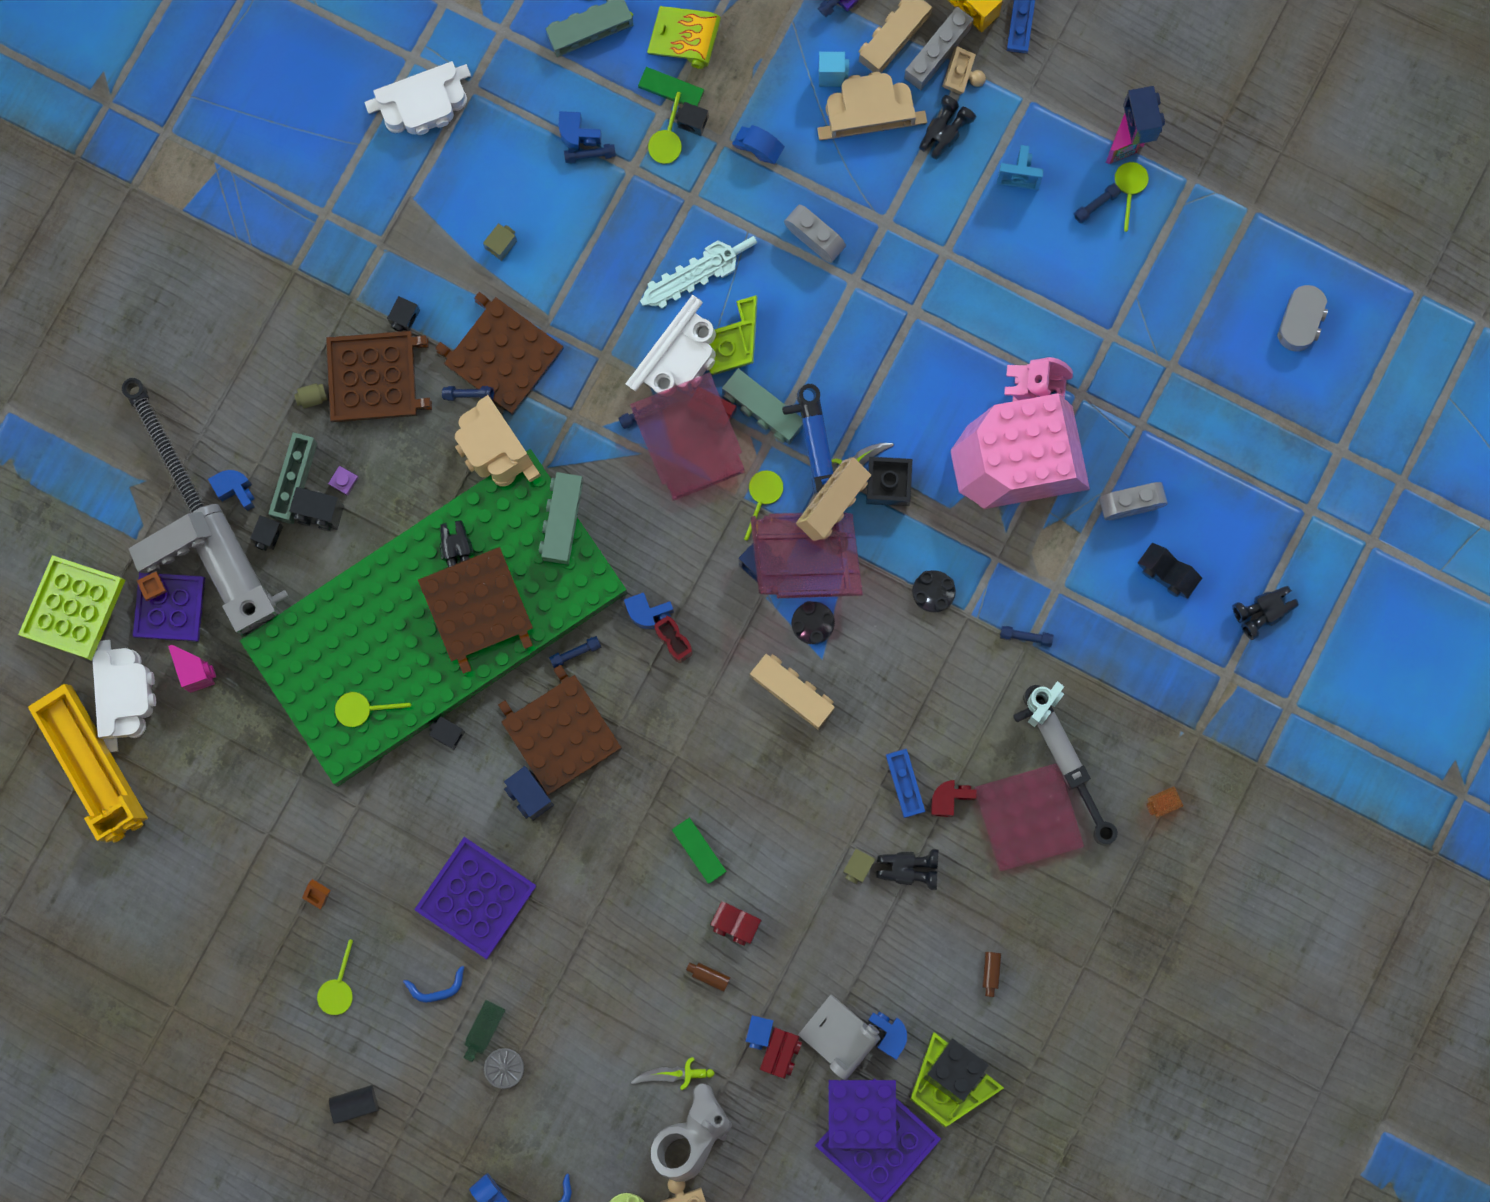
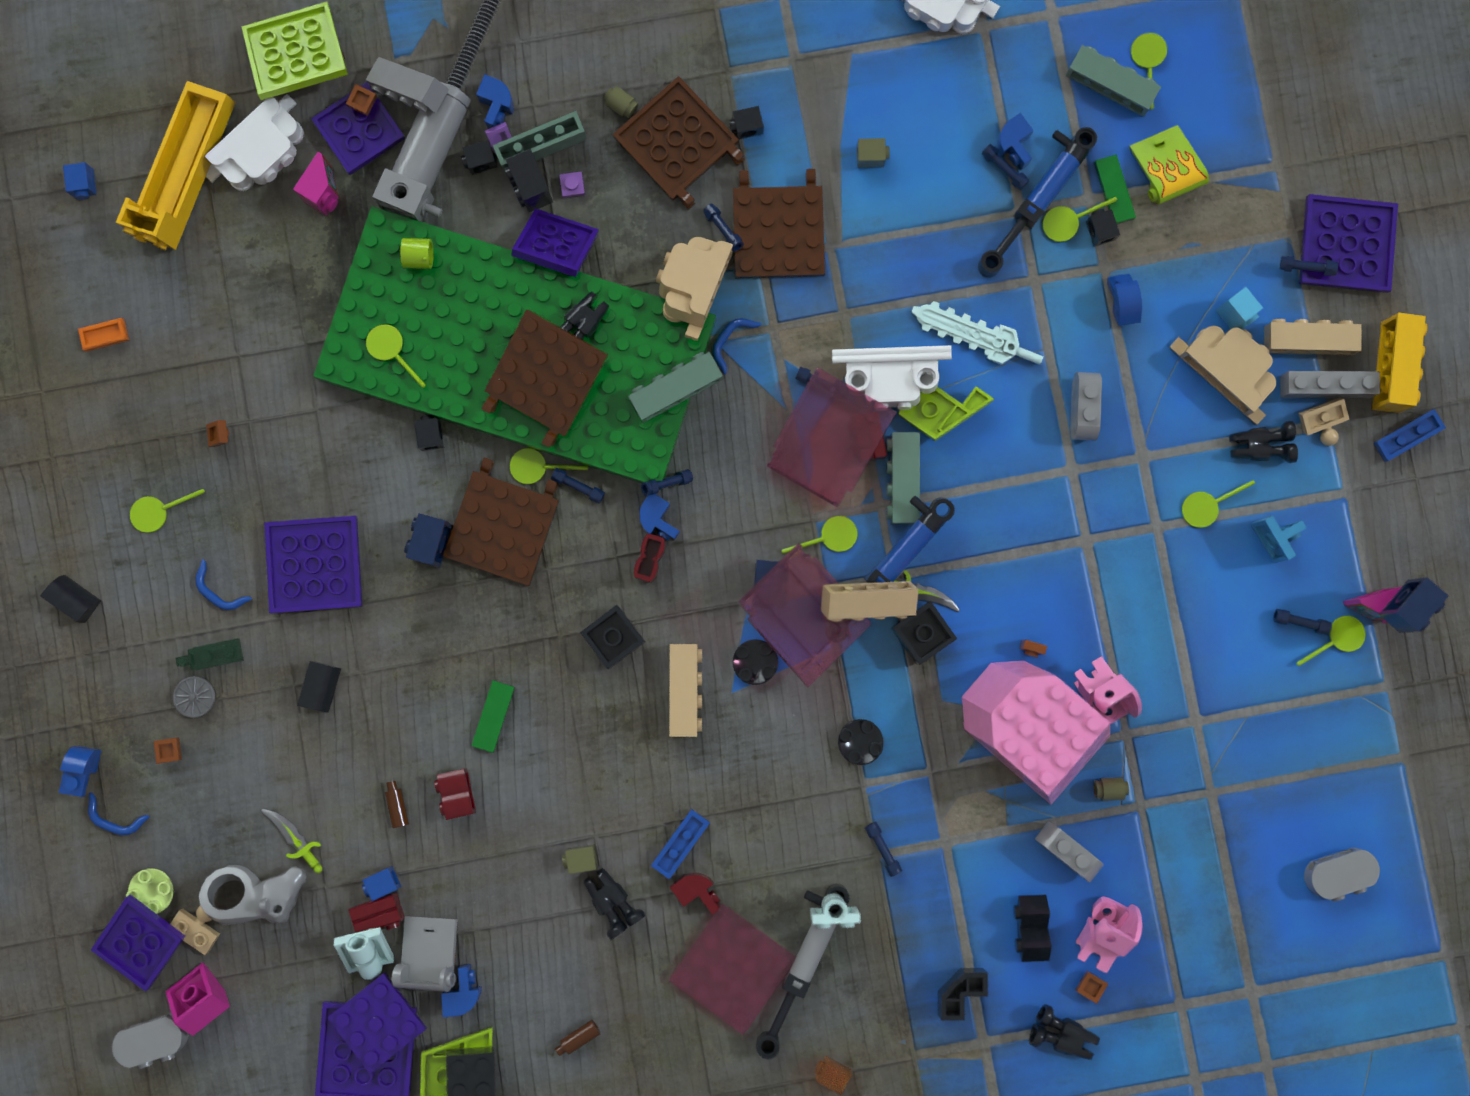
camera: 45 degrees right, 5 degrees up
none -> blue brick [63,162,97,200]
none -> orange tile [78,318,129,352]
none -> dark orange plate [153,737,182,764]
none -> black brick [297,661,341,712]
none -> light aqua plate [334,927,394,980]
none -> lime piece [400,238,434,269]
none -> medium lavender plate [485,122,511,153]
none -> lime piece [510,448,589,484]
none -> dark purple plate [511,208,599,277]
none -> black brick [580,605,646,669]
none -> dark blue bar [641,469,693,496]
none -> blue animal [712,318,761,375]
none -> black brick [938,968,988,1021]
none -> piece [978,127,1097,277]
none -> dark orange plate [1019,639,1048,658]
none -> dark orange plate [1075,970,1108,1004]
none -> bright pink piece [1076,897,1142,973]
none -> olive brick [1093,777,1129,801]
none -> lime piece [1182,480,1255,528]

